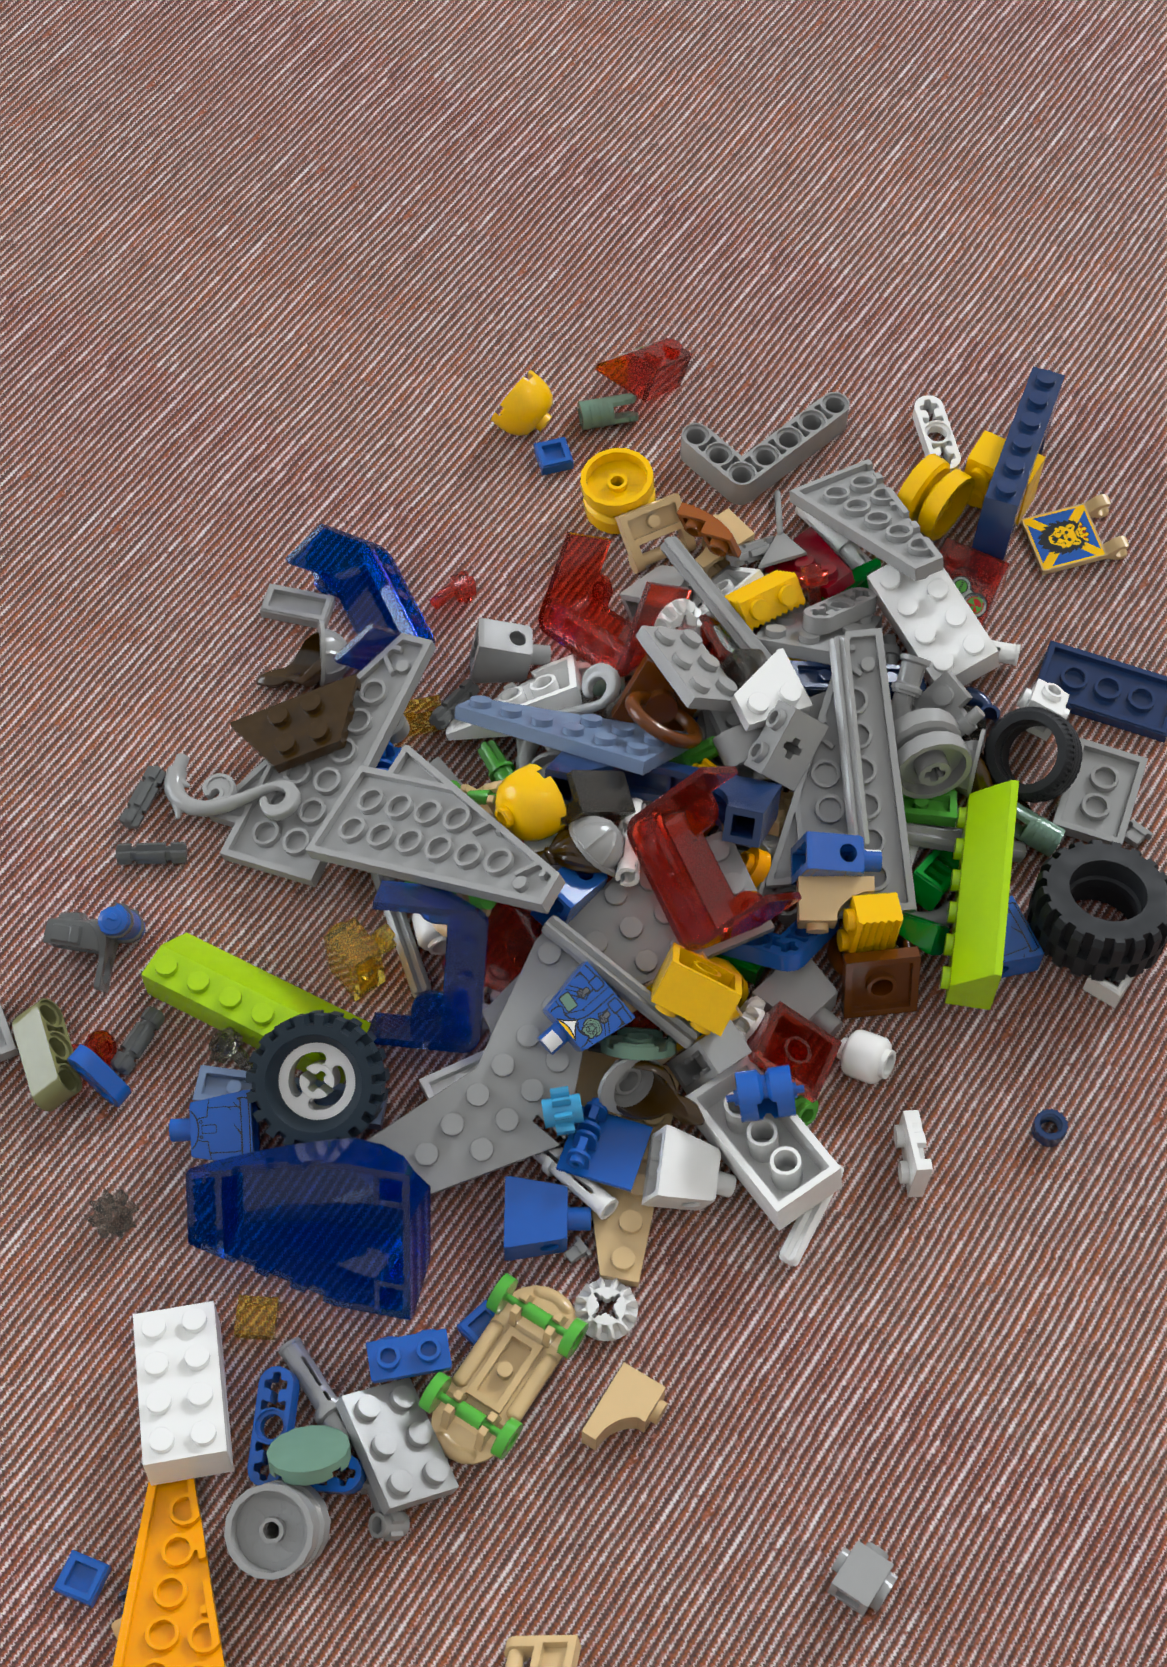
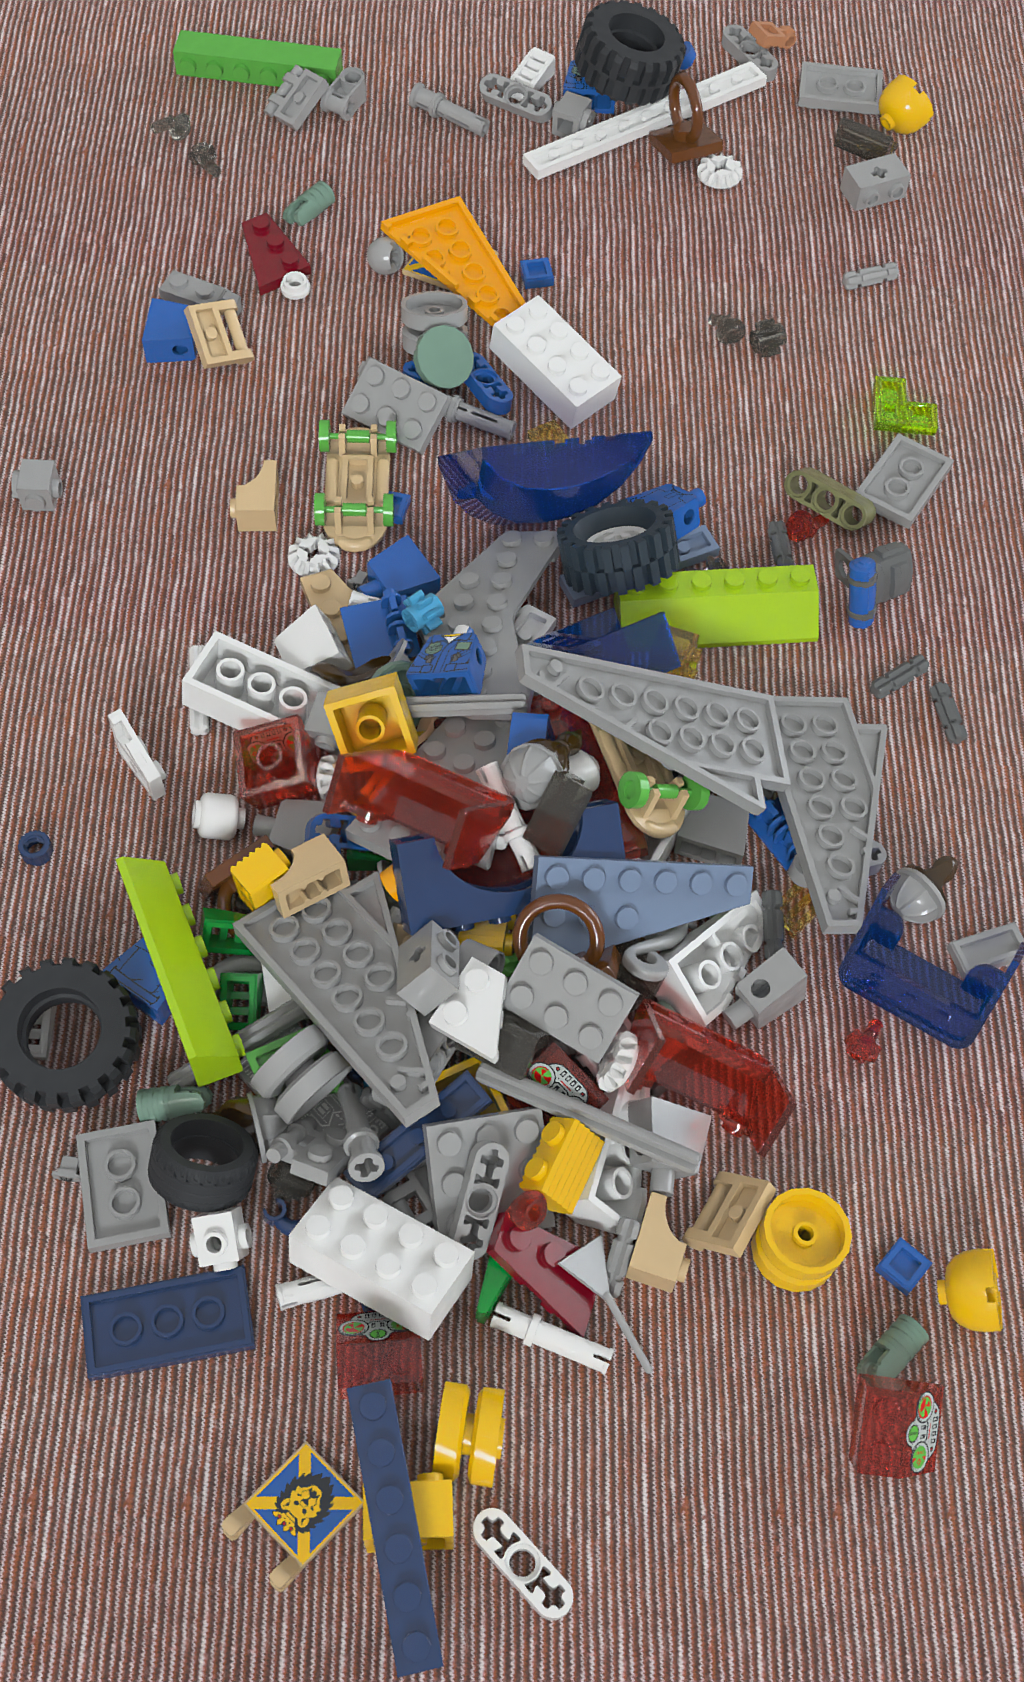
camera: 145 degrees right, 0 degrees up
blue beam [67,1044,132,1107] -> none
clear smoke gear [87,1189,139,1239] -> none
light grey plant [164,753,301,821] -> none
dark brown wing [230,674,361,773] -> none
blue bracket [366,1328,452,1384] -> none
yellow cylinder [495,764,566,842] -> none
dark orange slope [676,502,742,558] -> none
light grey beam [680,392,850,505] -> none
blue wheel [726,1065,805,1123] -> none
light grey wing [789,459,943,581] -> none
blue torso [791,831,882,885] -> none
light grey axle [829,637,870,848] -> none

